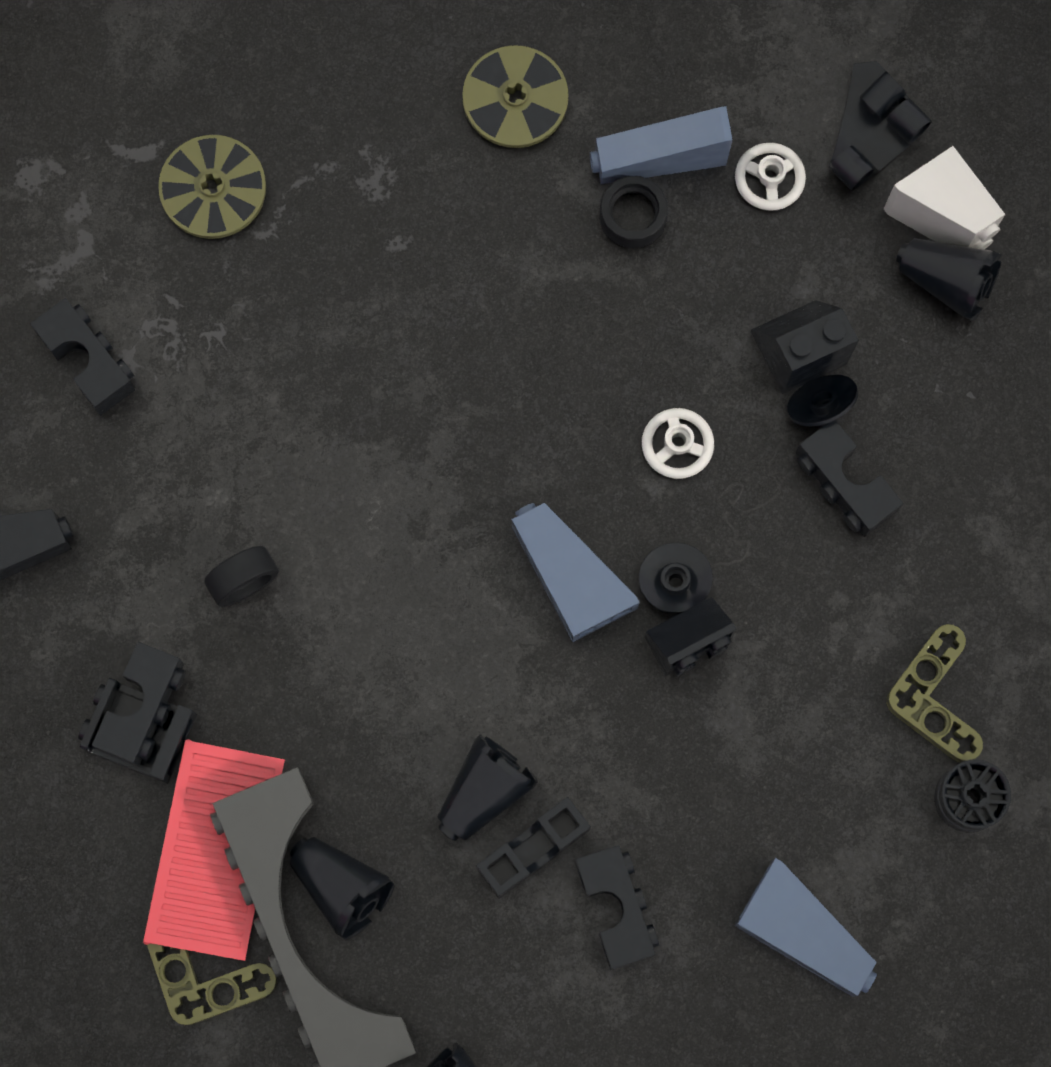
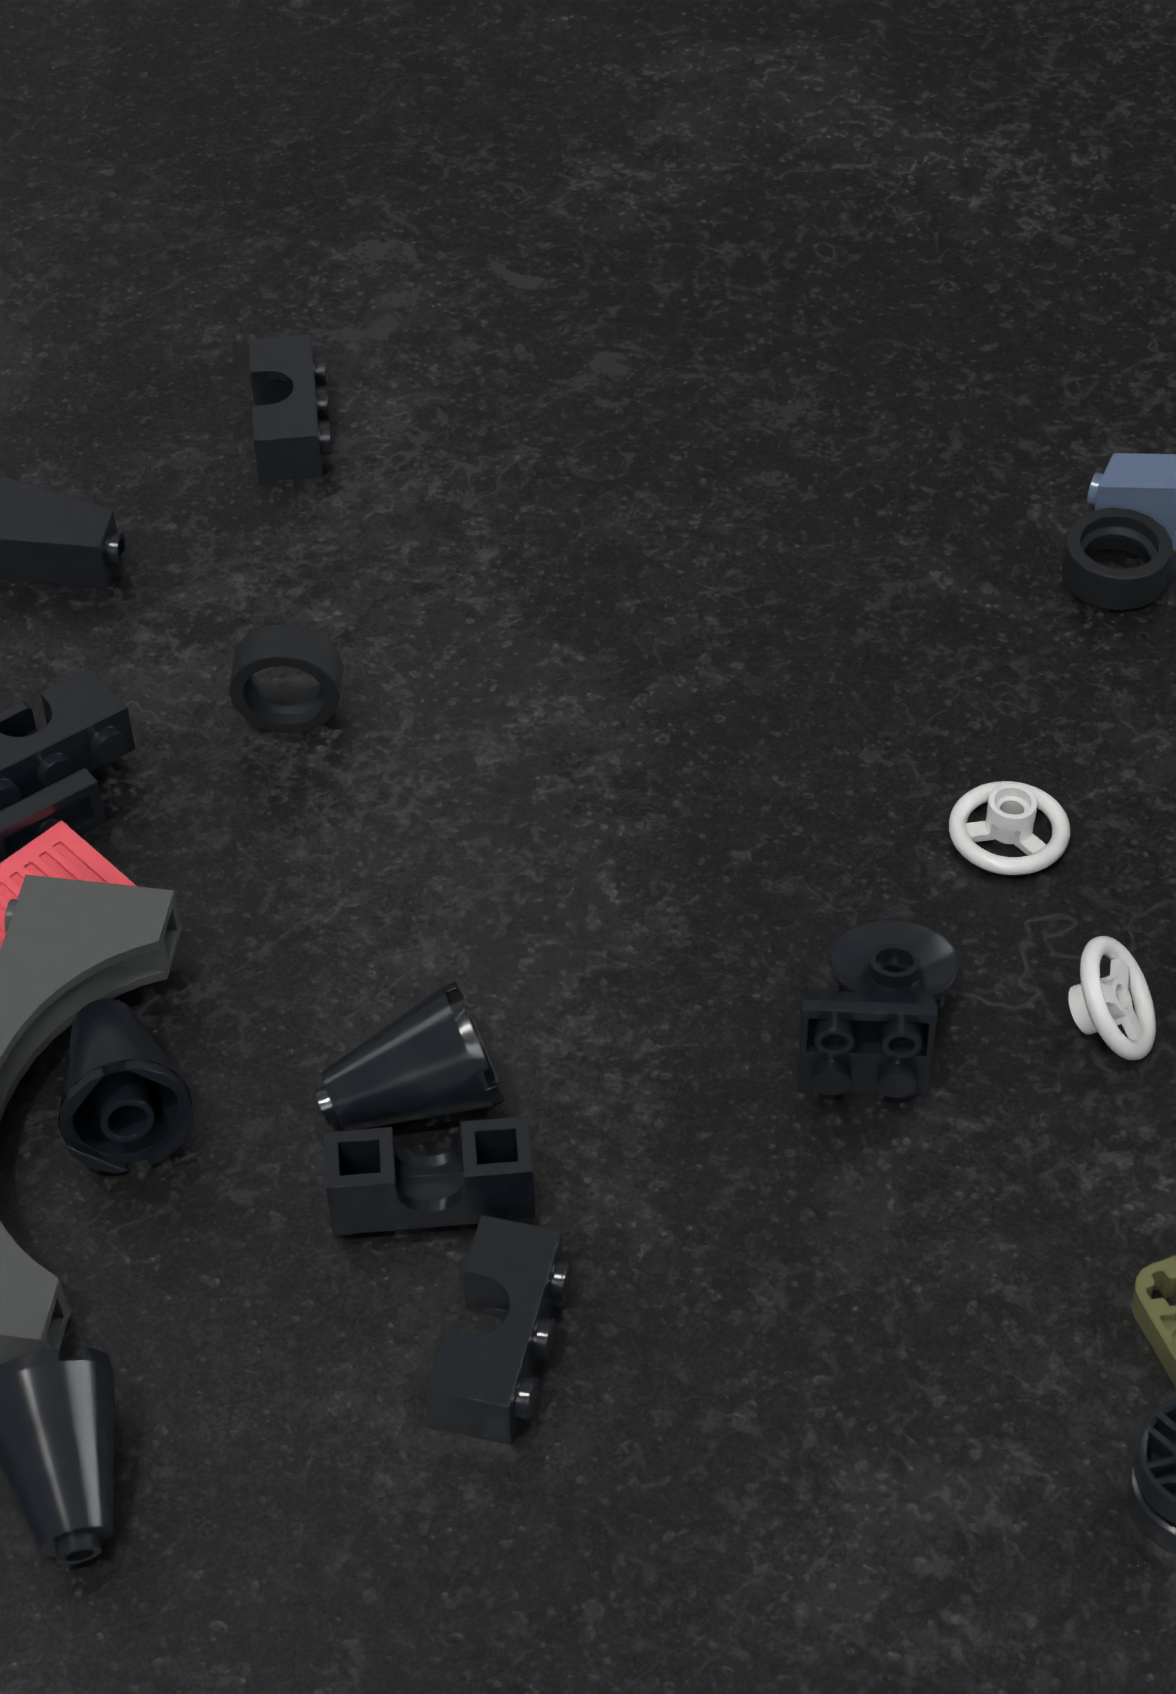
camera: 35 degrees right, 30 degrees down
olive piece [158,135,266,239] -> none
olive piece [462,45,568,148] -> none
sand blue slope [512,503,640,642] -> none
sand blue slope [734,858,877,997] -> none
none -> white piece [1068,936,1156,1060]

